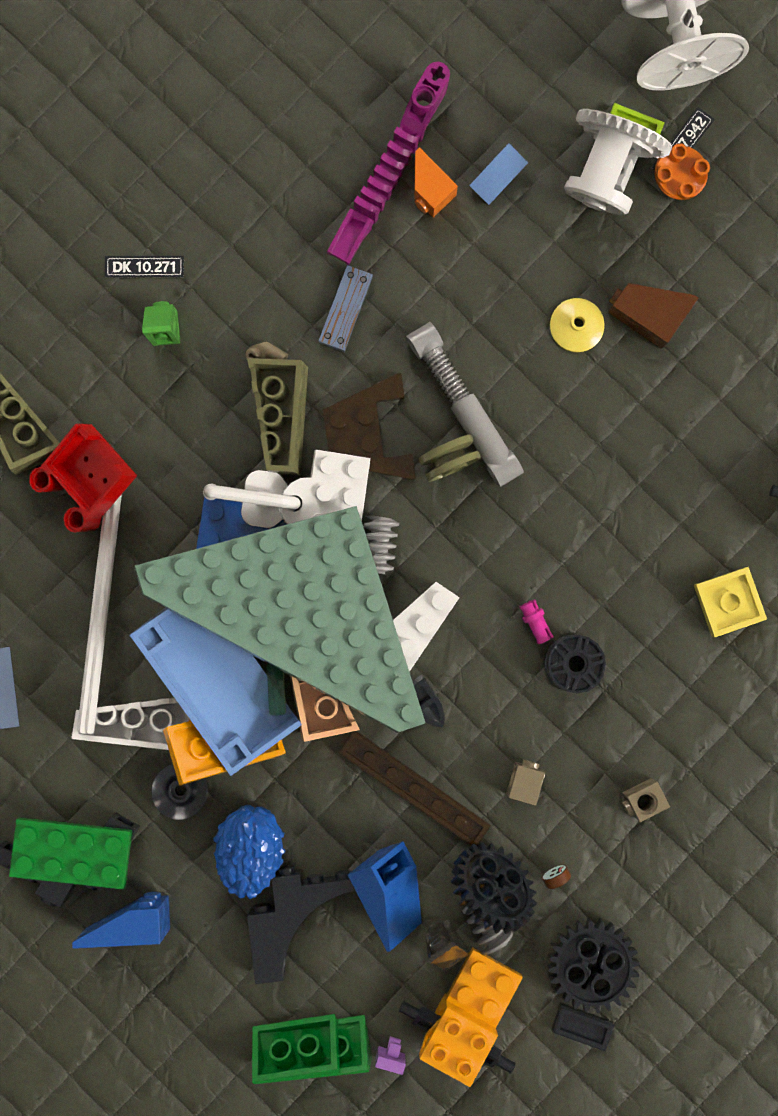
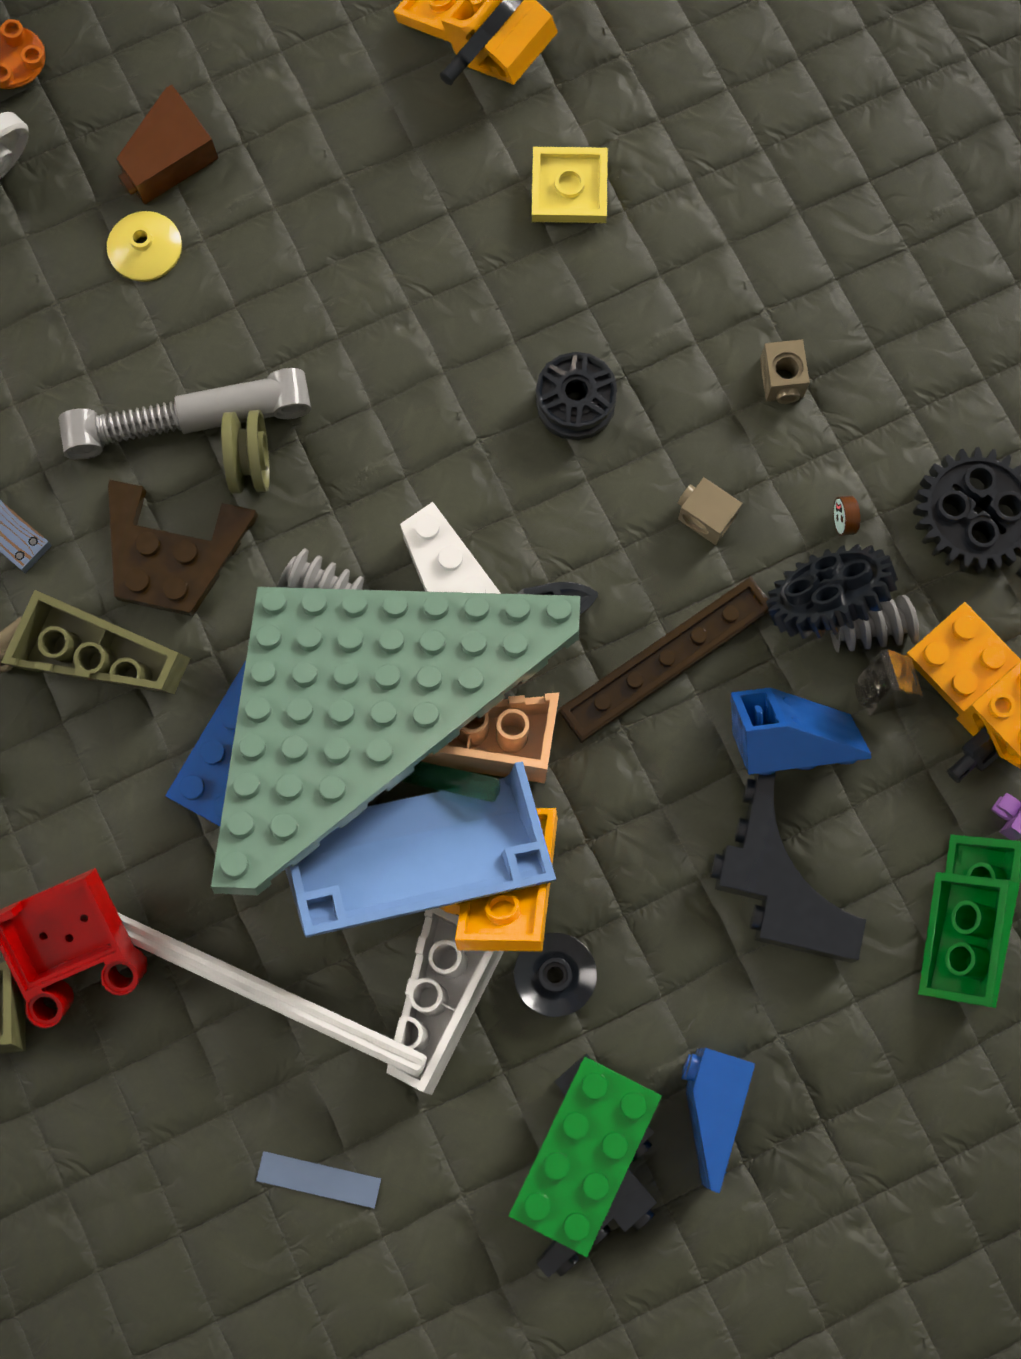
camera: 60 degrees left, 10 degrees down
white plate [203,450,370,528] -> none
blue hair [213,805,286,899] -> none
dark pink pin [519,599,554,644] -> none

